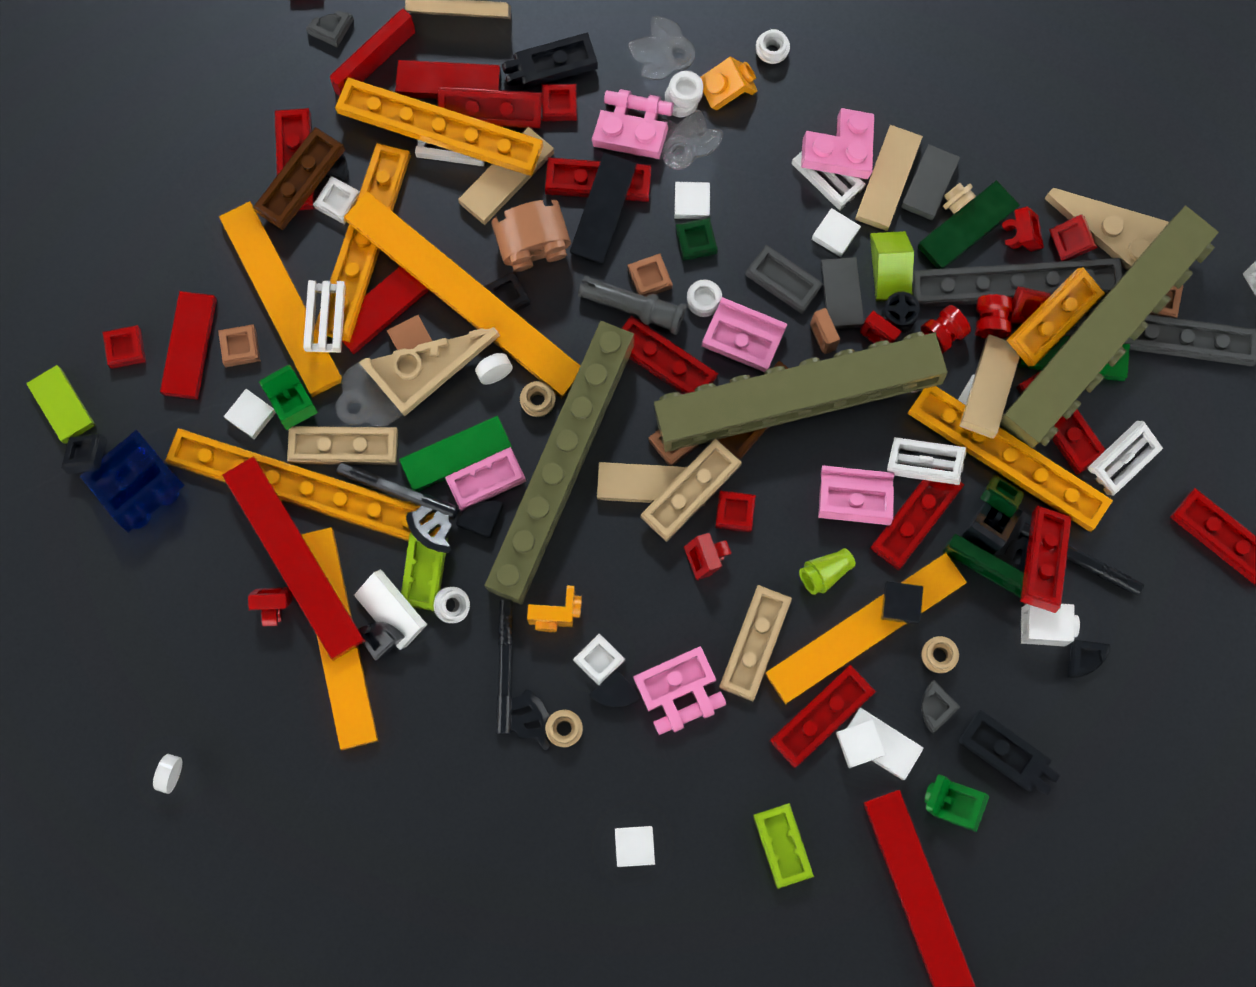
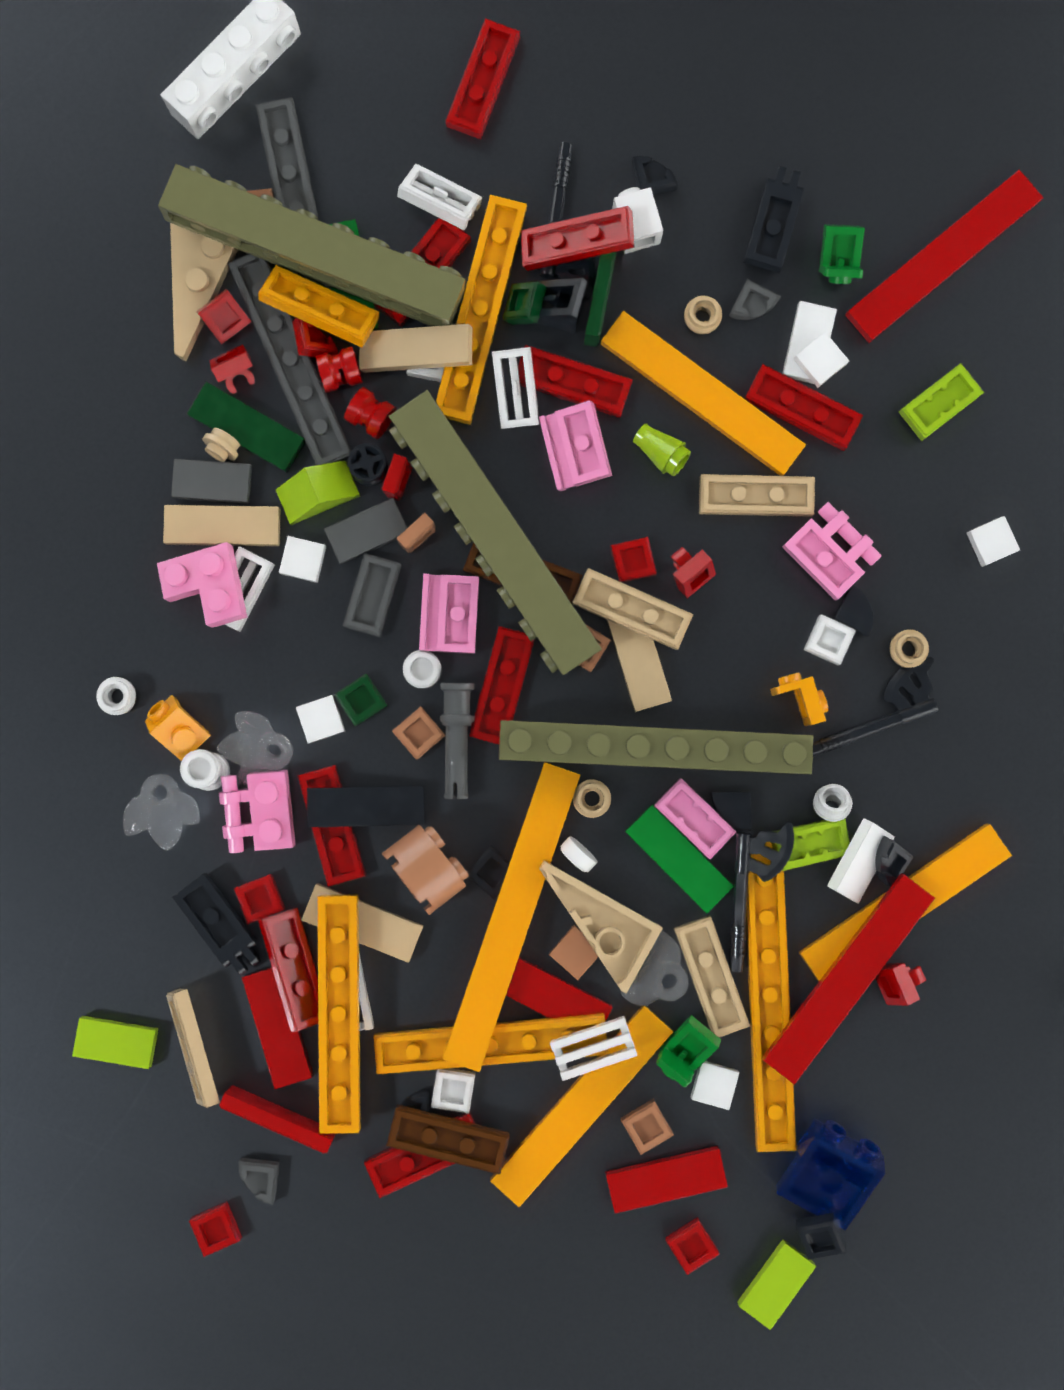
camera: 115 degrees left, 10 degrees up
black tile [881,581,923,624] -> none

